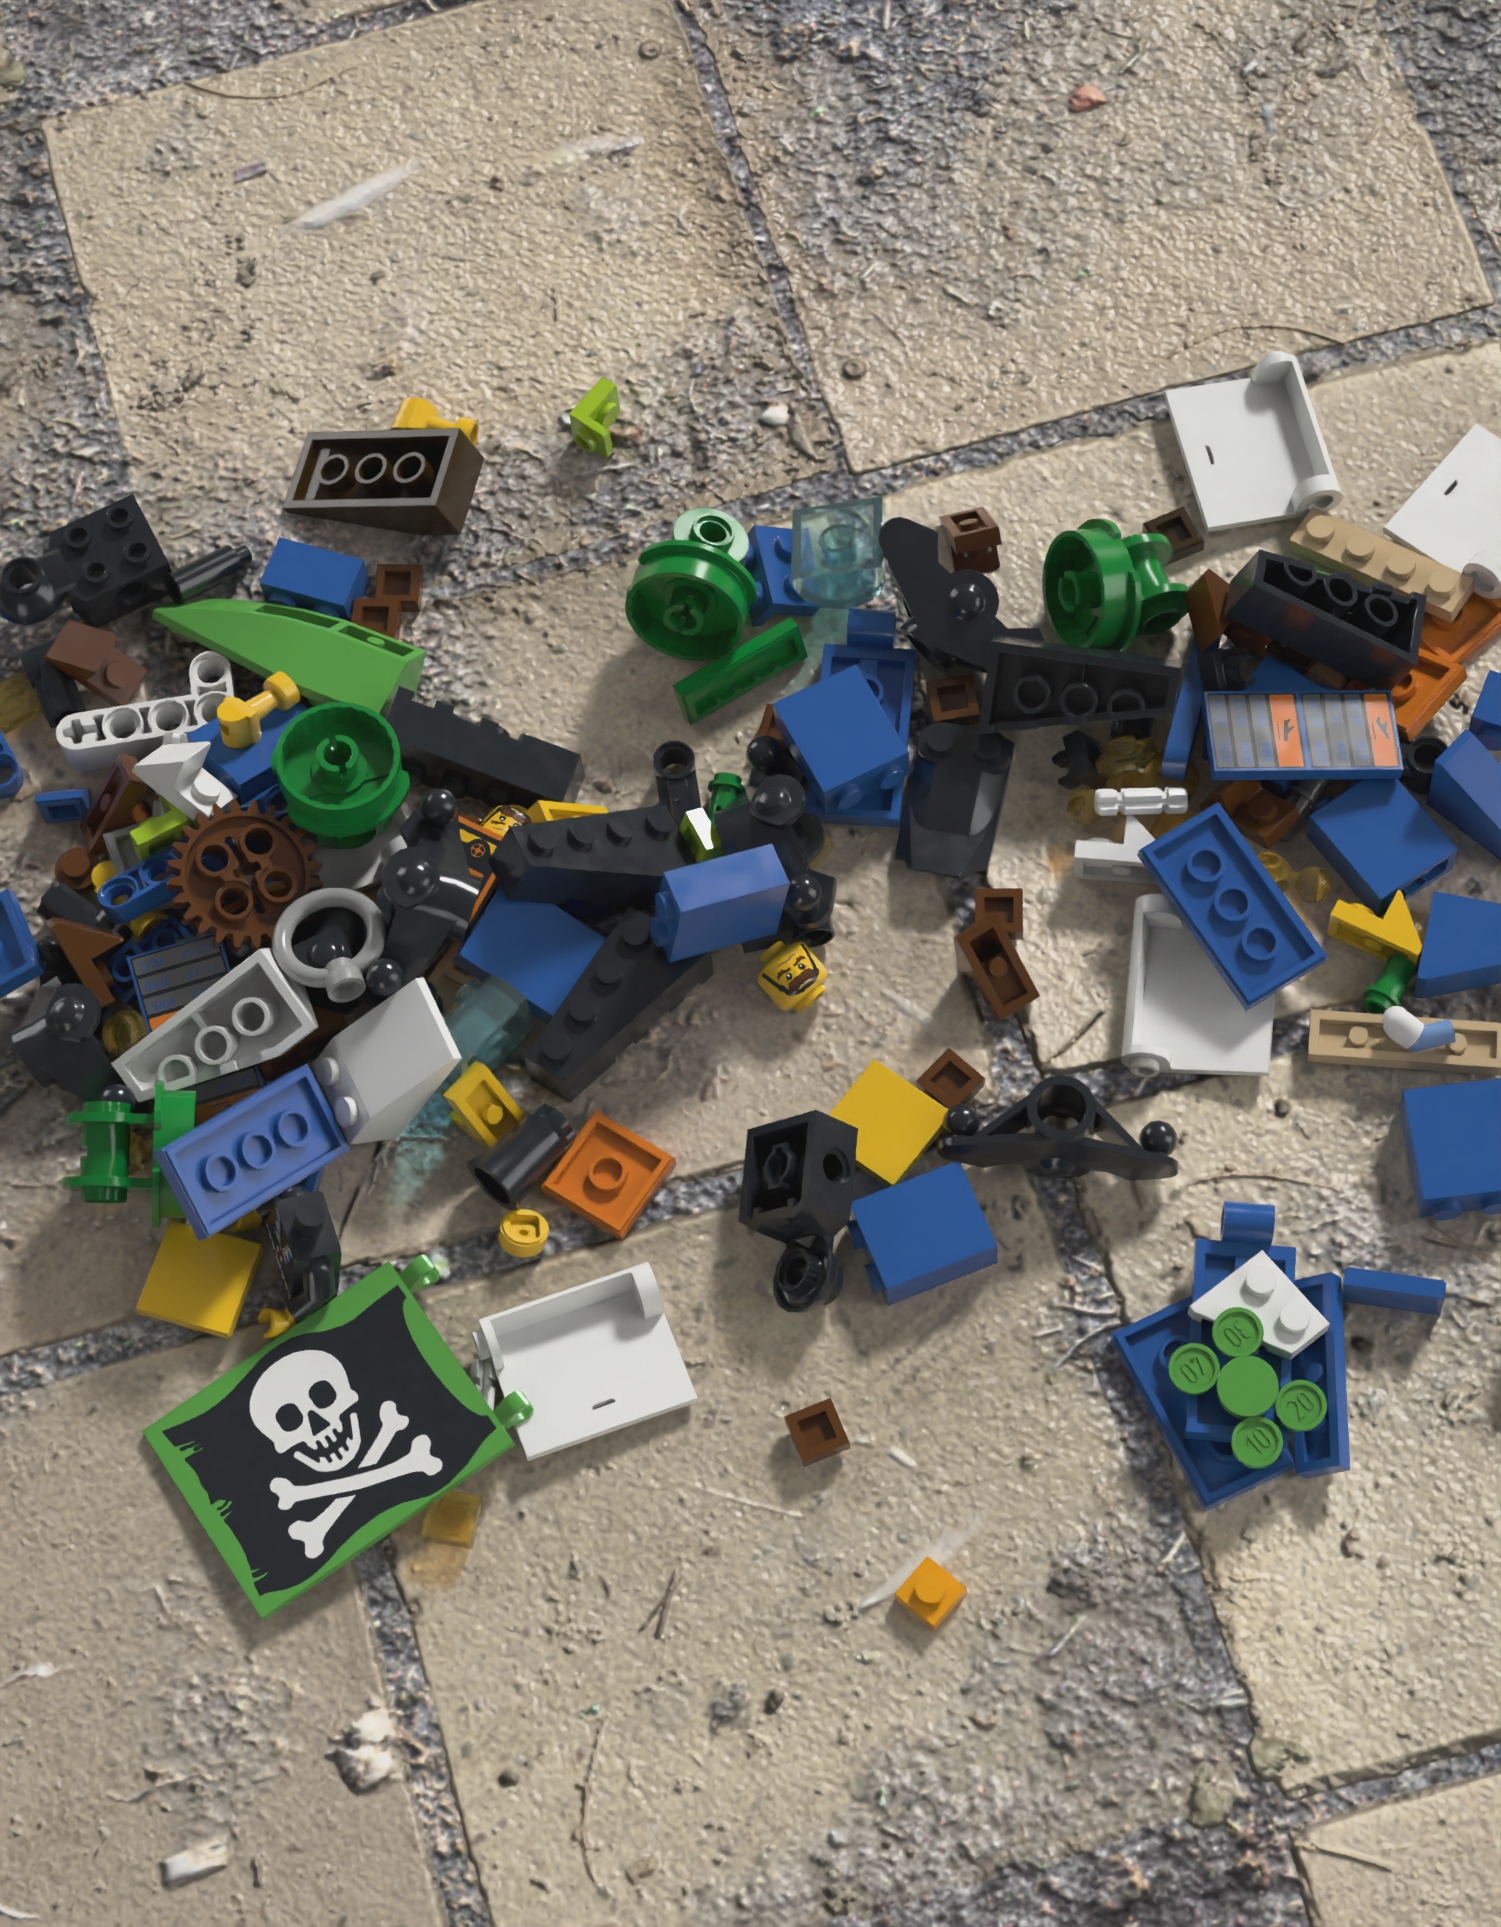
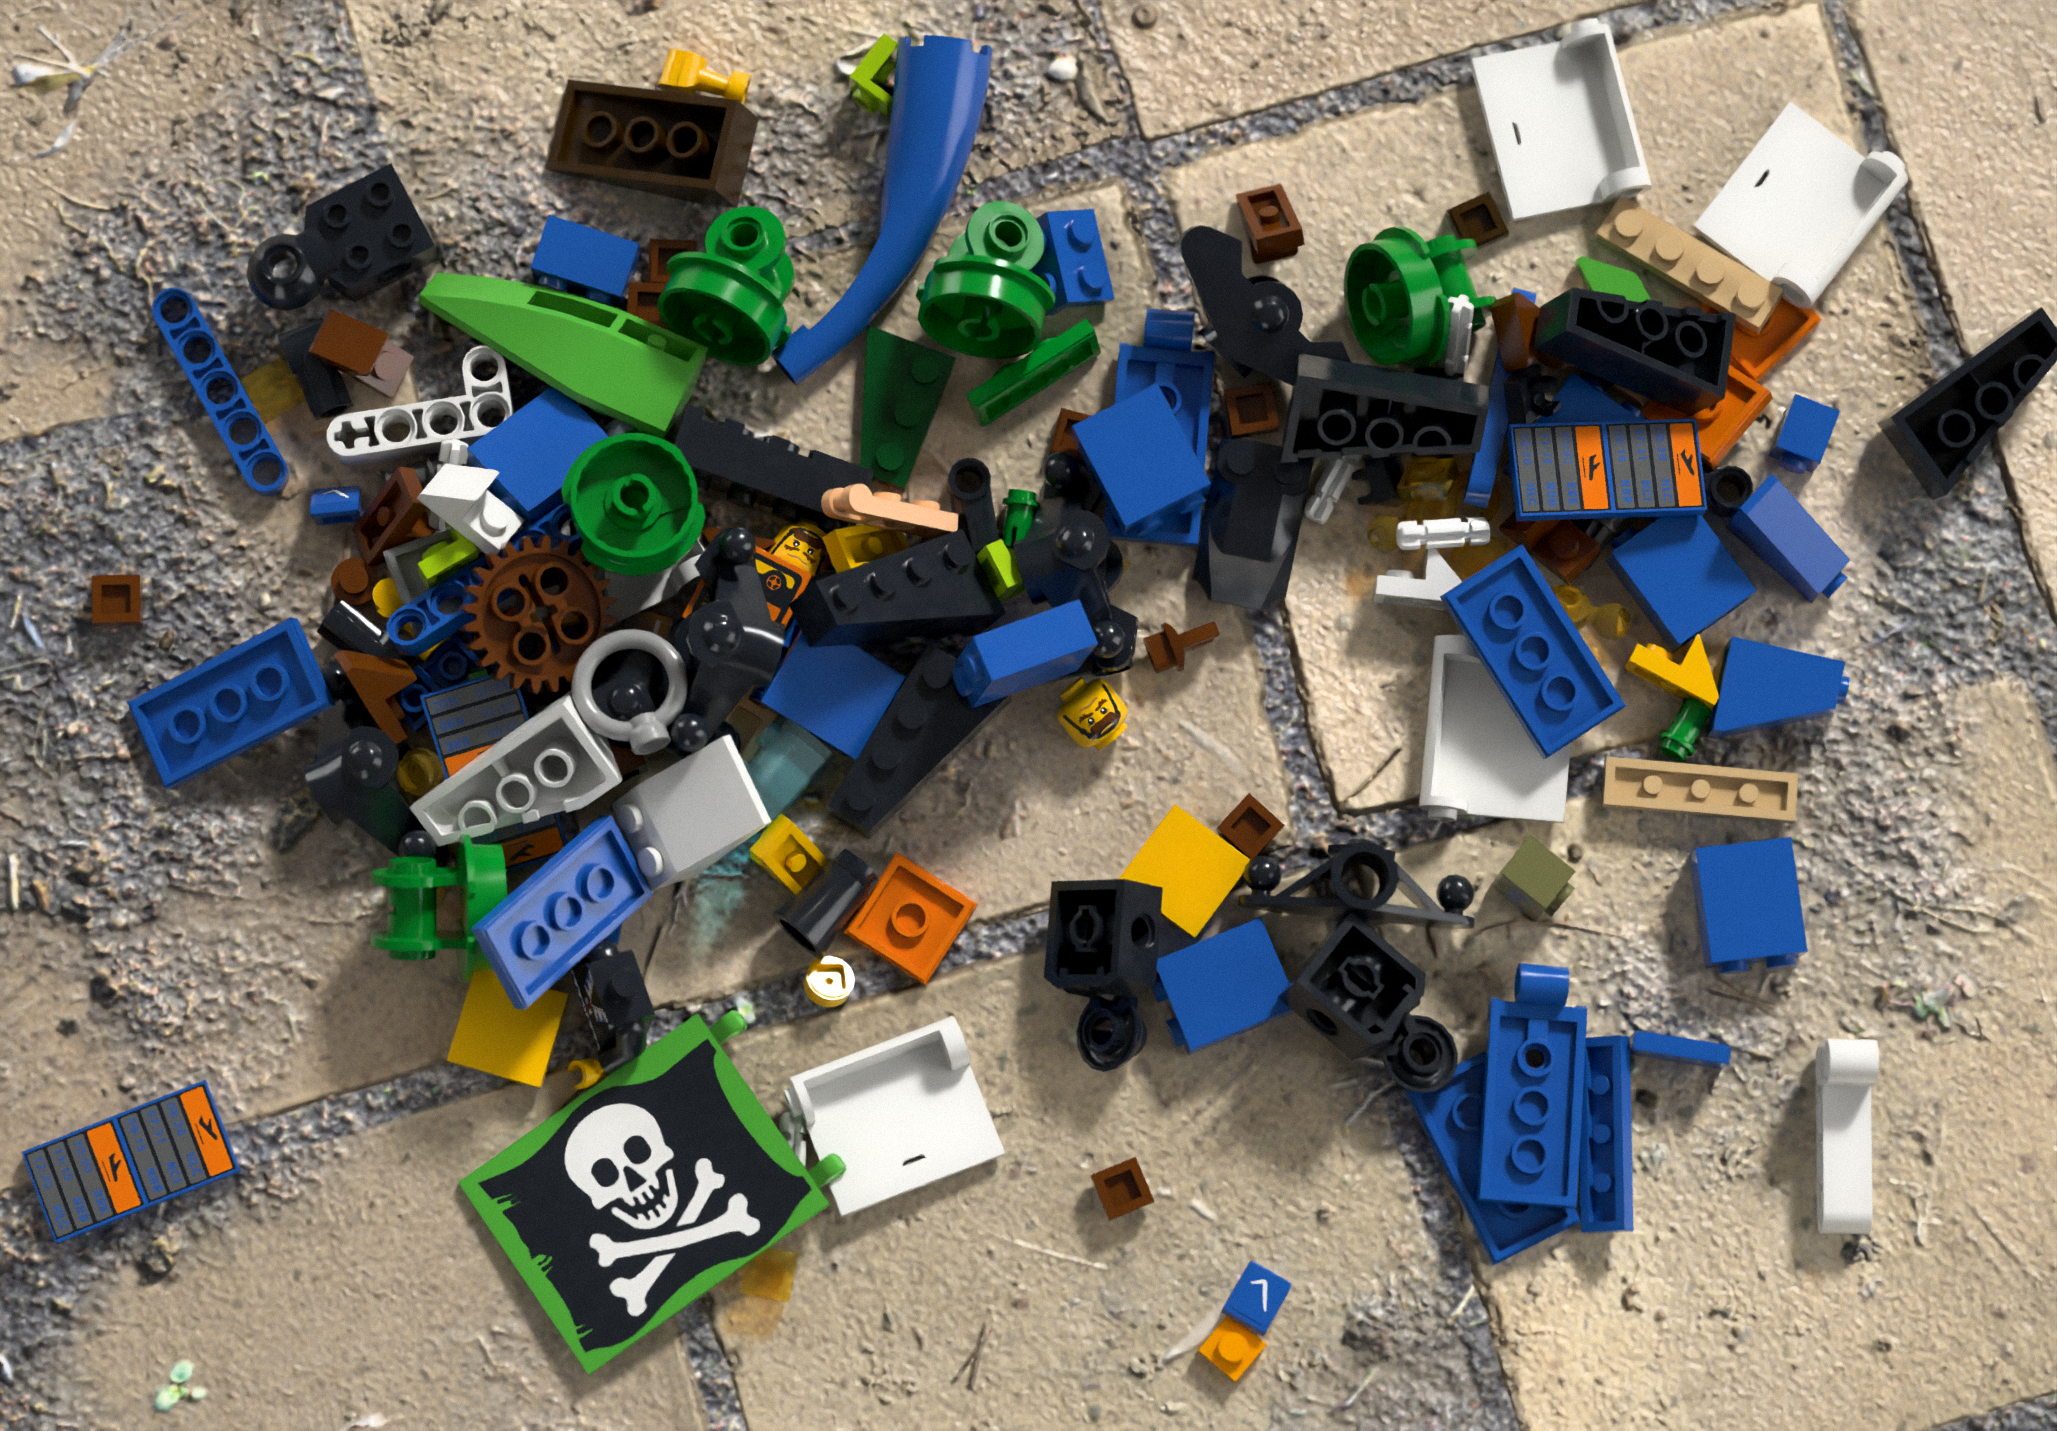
camera: 15 degrees left, 15 degrees up
black cylinder [163,545,252,604] -> none
yellow leg [217,671,301,749] -> none
clear light blue brick [791,497,885,609] -> none
reddish brown slope [953,913,1040,1021] -> none
reddish brown plate [975,888,1023,940] -> none
bright green piece [1168,1307,1327,1469] -> none
white wing [1187,1250,1330,1361] -> none
arm [1382,1006,1456,1052] -> none
none -> green piece [657,206,795,366]
none -> blue brick [771,35,992,386]
none -> light nougat plate [821,484,959,538]
none -> dark green wing [860,325,956,492]
none -> reddish brown piece [1143,621,1220,674]
none -> blue slope [1221,1261,1292,1337]
none -> black brick [1277,912,1458,1093]
none -> white axle [1303,455,1362,524]
none -> white axle [1439,294,1474,376]
none -> olive brick [1490,835,1576,921]

